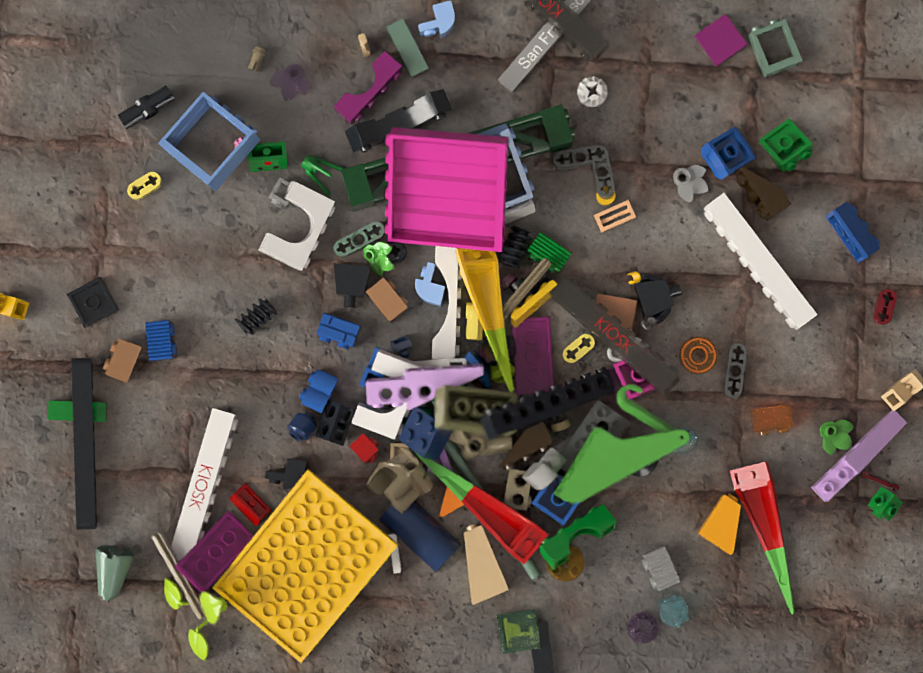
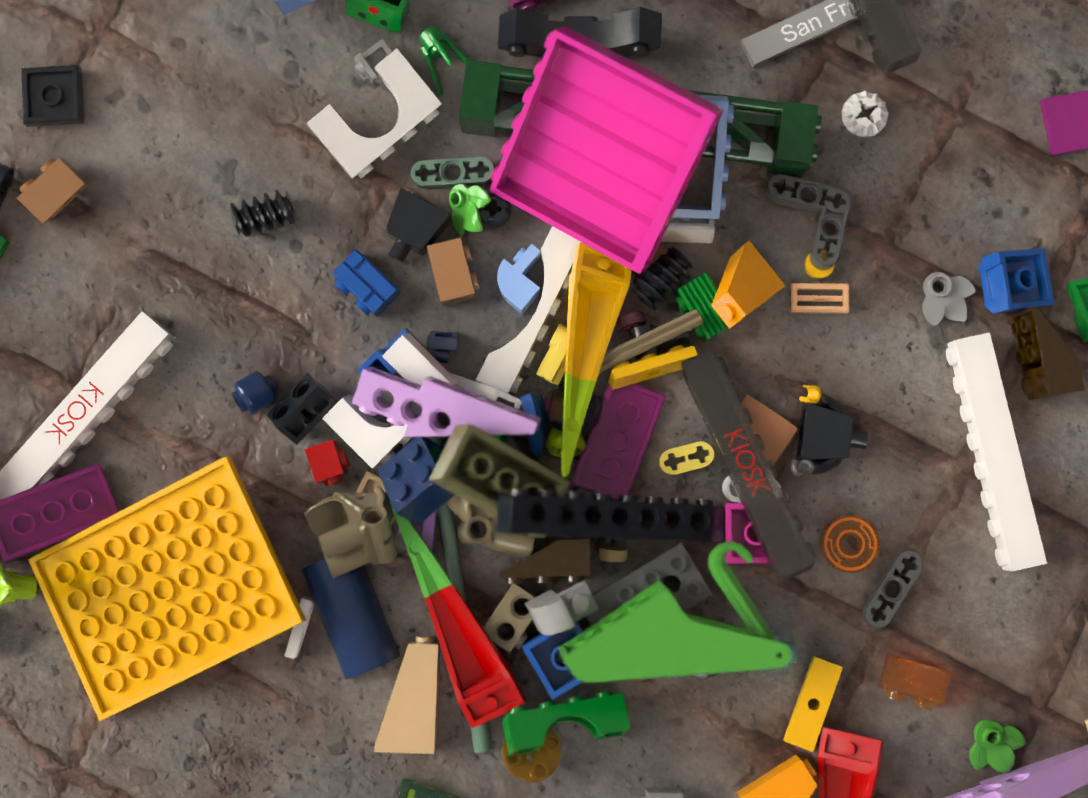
camera: 30 degrees right, 0 degrees up
blue brick [145,320,177,362] -> none
red slope [229,483,272,526] -> none
black brick [265,458,308,489] -> none
blue brick [299,369,339,414] -> none
orange slope [439,487,464,517] -> none
none -> light orange slope [711,240,785,329]
none -> yellow tile [783,656,843,752]

